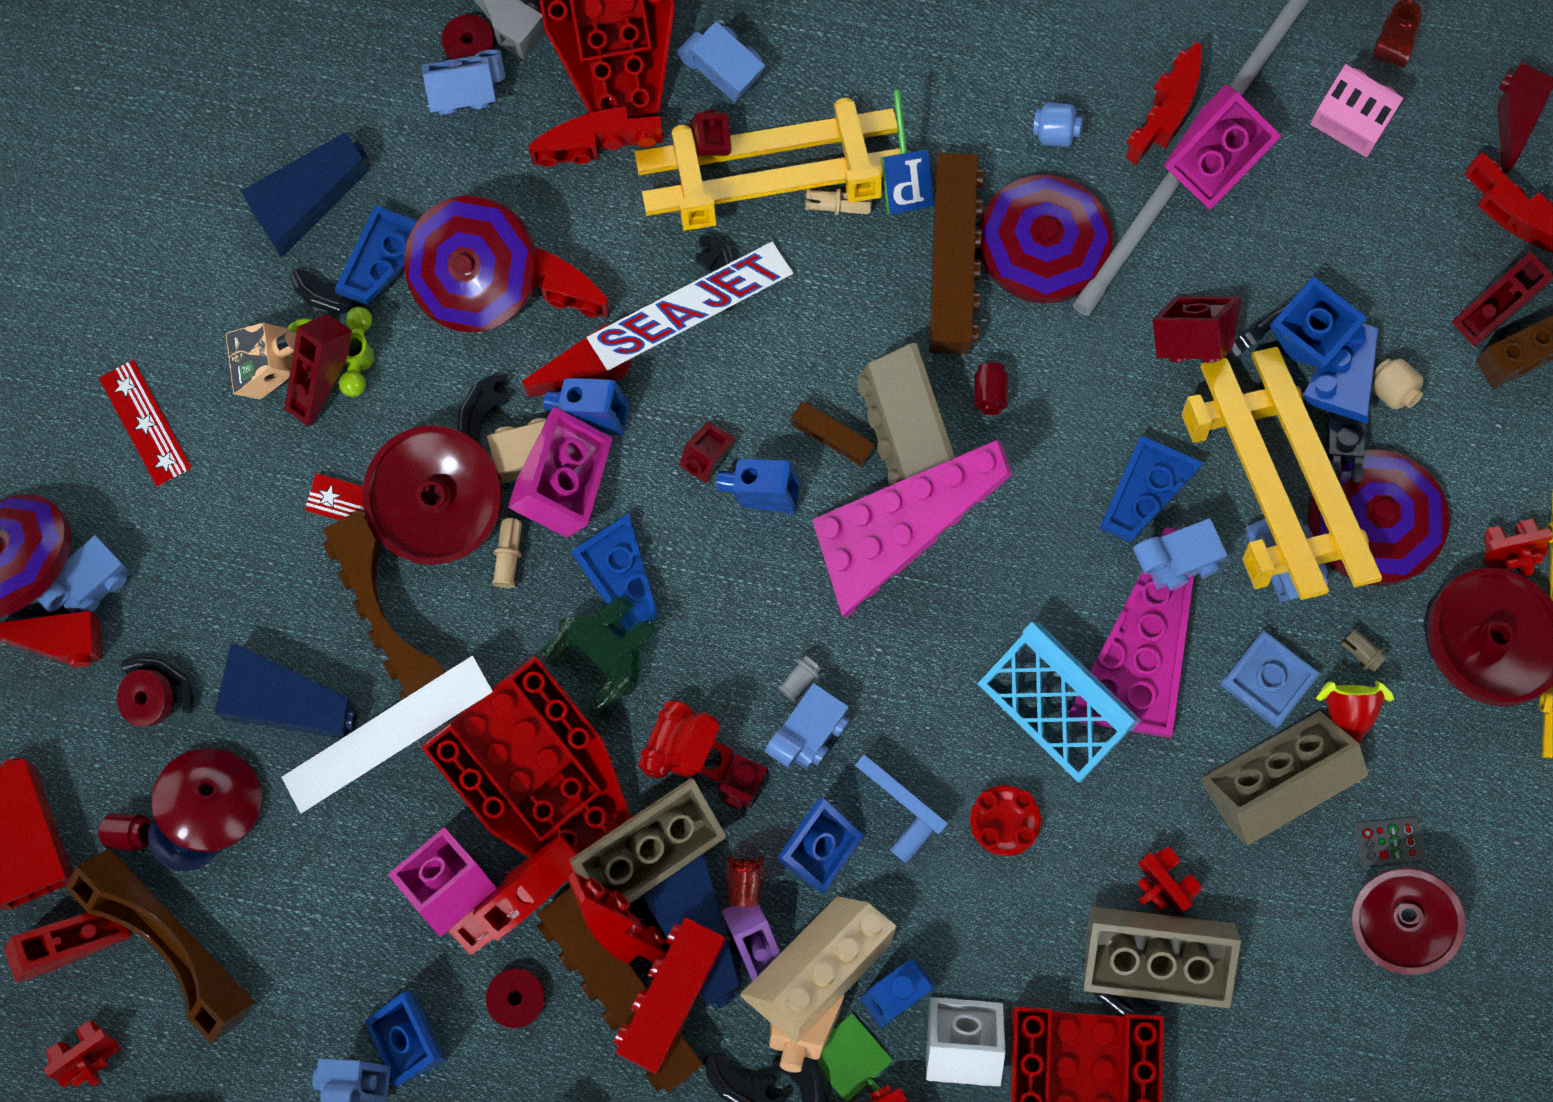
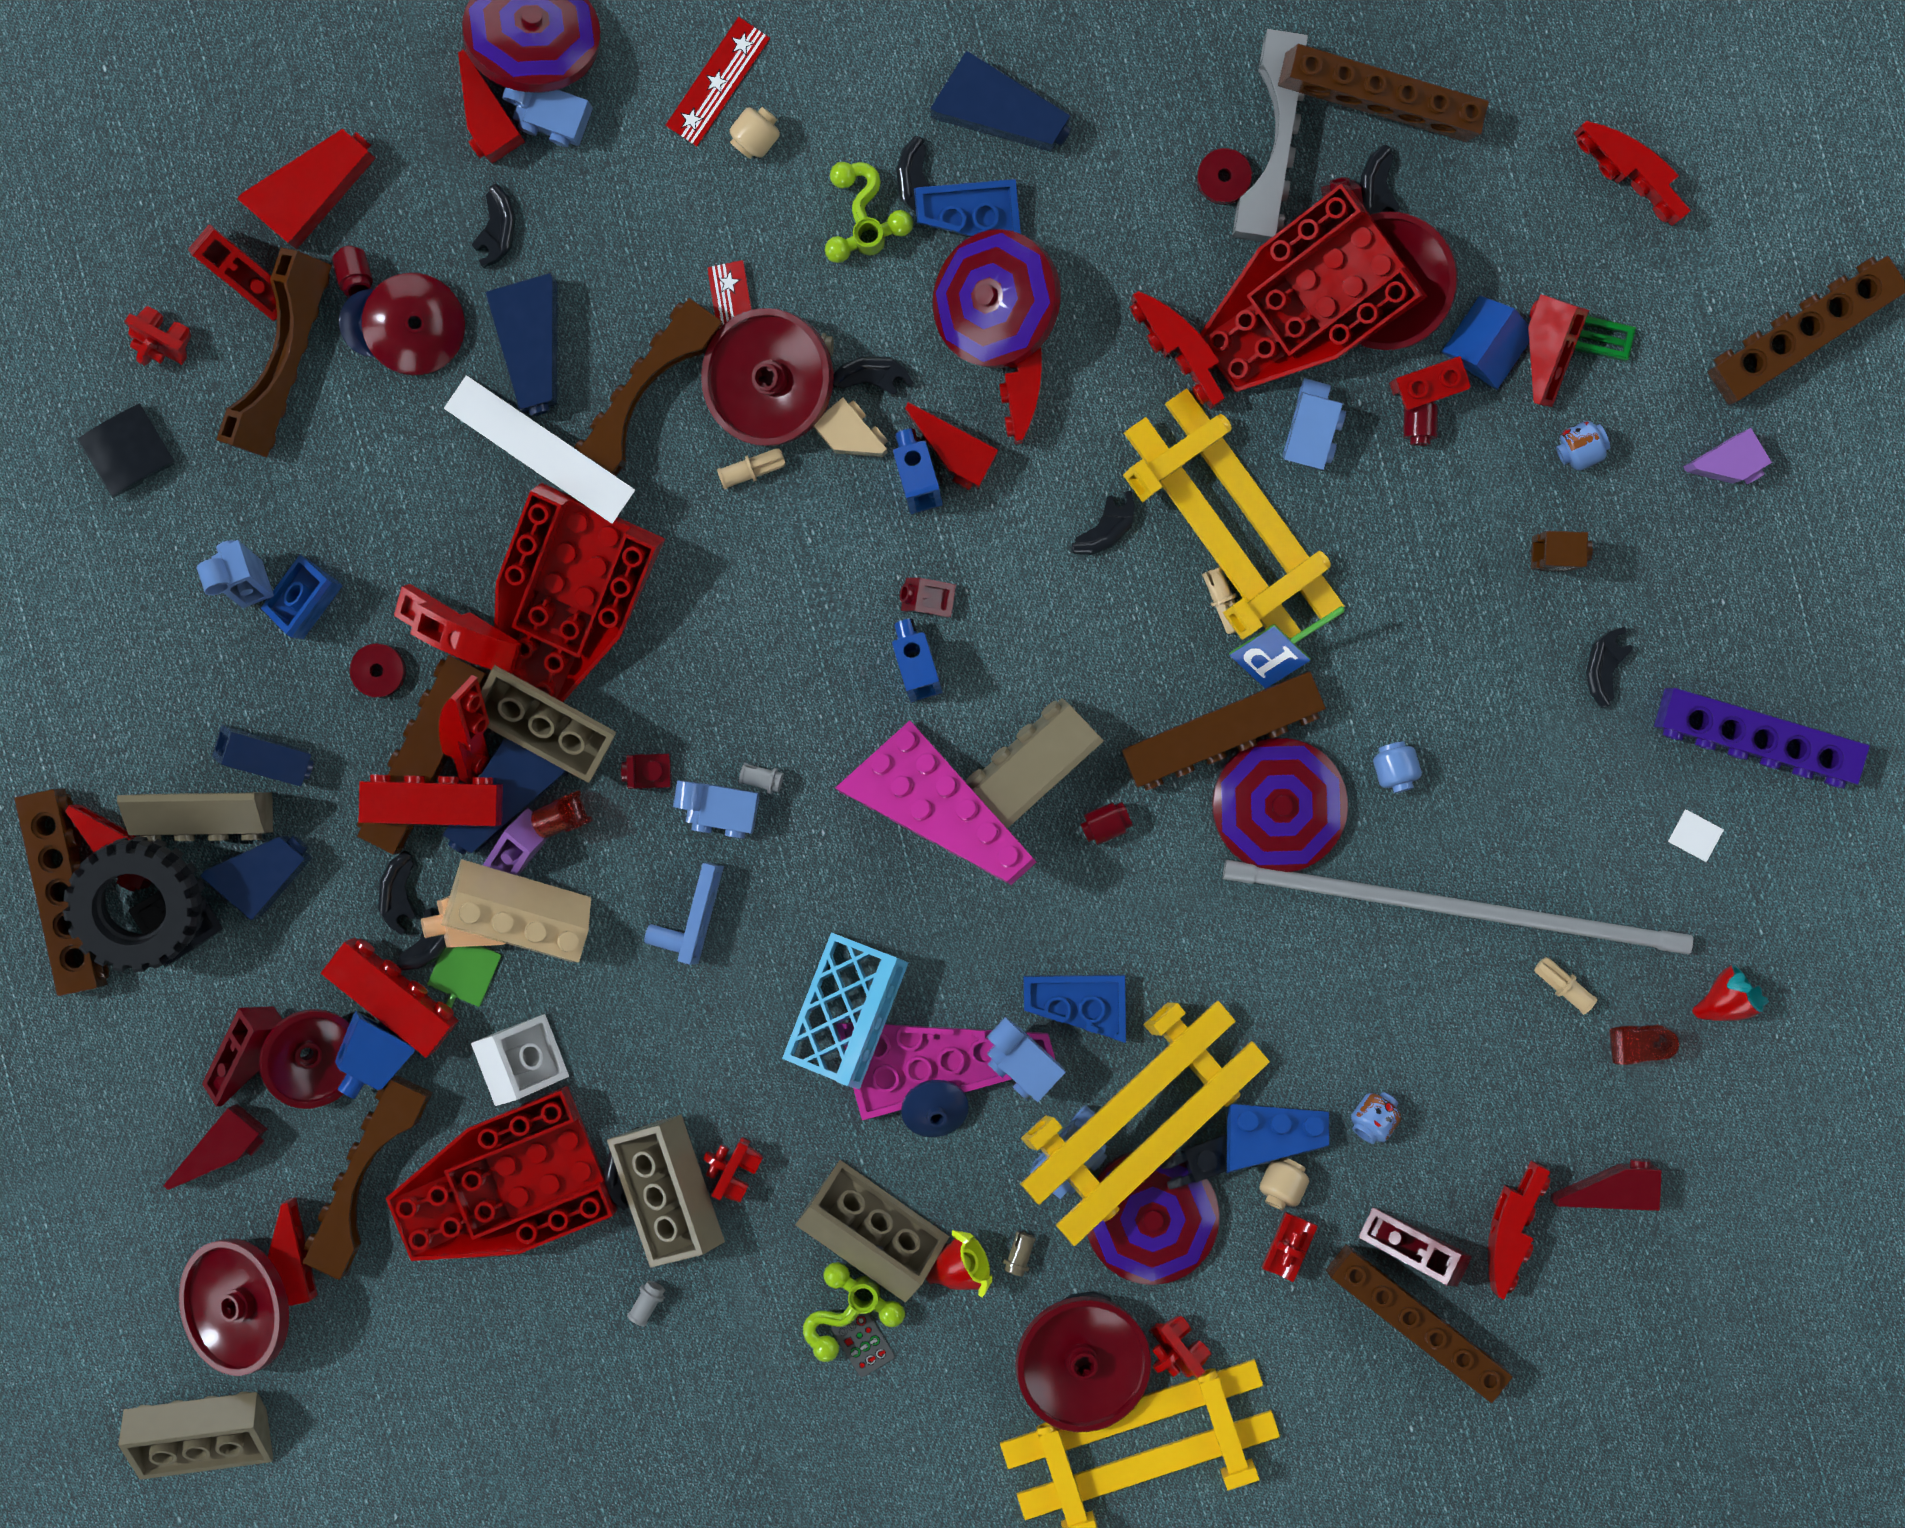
camera: 65 degrees right, 15 degrees up
dark red piece [117,669,173,727] -> none
torso [226,323,296,400] -> none
dark red slope [284,313,352,427] -> none
dark pink brick [388,827,497,937] -> none
medium blue hinge [422,49,506,114] -> none
dark pink slope [508,407,613,538] -> none
clear green connector [539,596,658,717] -> none
blue wing [571,513,658,638] -> none
sticker [586,242,794,371] -> none
red piece [638,700,733,782] -> none
dark red bracket [688,110,732,156] -> none
blue slope [777,797,864,894] -> none
reddish brown piece [791,401,875,468] -> none
blue torso [860,958,937,1029] -> none
red dish [970,785,1042,857] -> none
red slope [1126,42,1201,165] -> none
dark red slope [1152,296,1241,363] -> none
dark pink slope [1163,84,1281,210] -> none
medium blue tile [1220,630,1320,729] -> none
black piece [1232,302,1290,356] -> none
blue slope [1270,276,1367,368] -> none
bright pink slope [1310,64,1404,158] -> none
dark red dish [1352,867,1466,975] -> none
none -> light grey pin [627,1280,665,1327]
none -> tan head [730,107,780,159]
none -> lime piece [803,1262,905,1362]
none -> dark blue dish [901,1080,969,1137]
none -> red hips [1262,1211,1318,1282]
none -> medium blue head [1351,1092,1402,1144]
none -> tan axle [1534,957,1598,1015]

